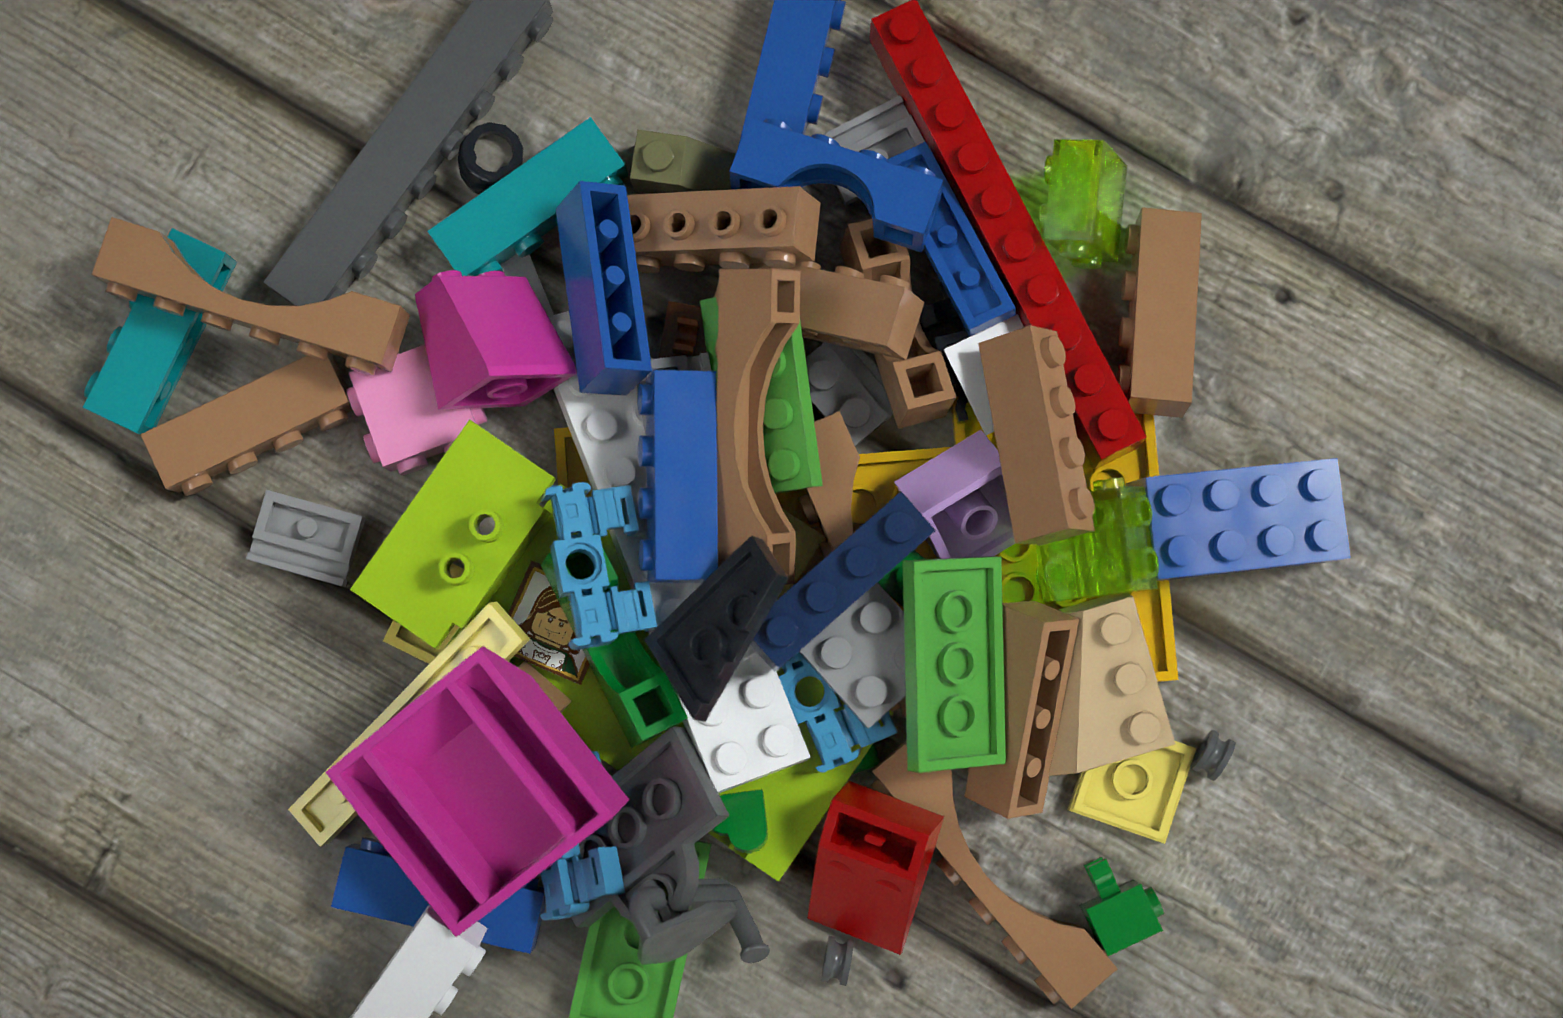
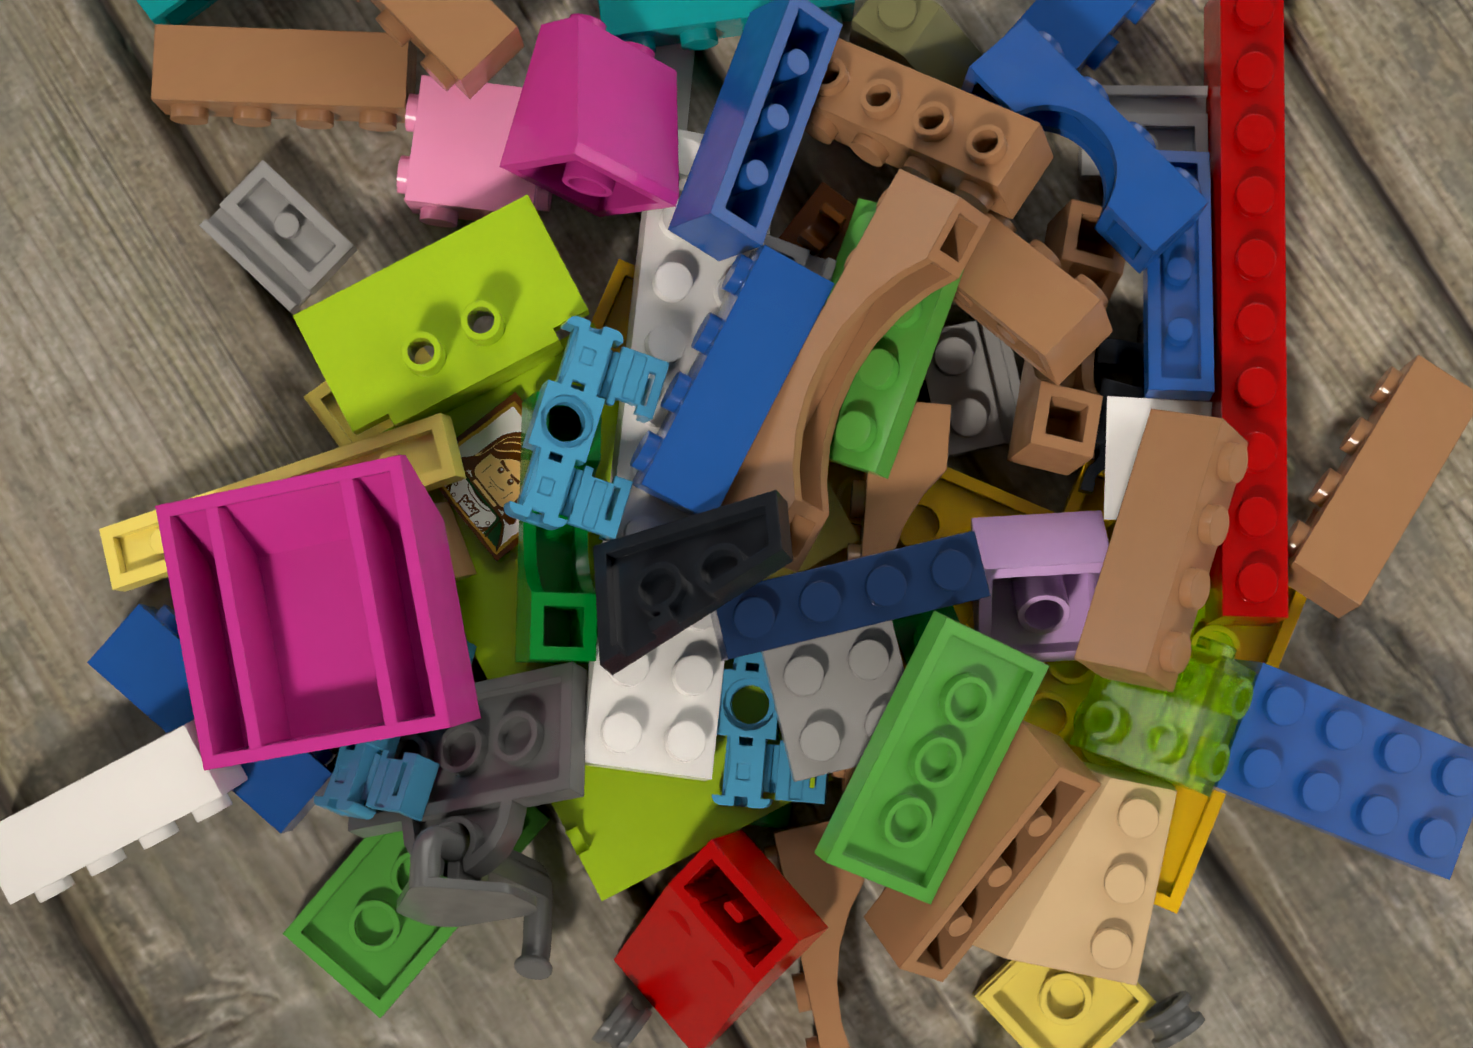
camera: 30 degrees right, 0 degrees up
green tile [712,789,768,854] -> none
clear neon green brick [1039,139,1127,269] -> none

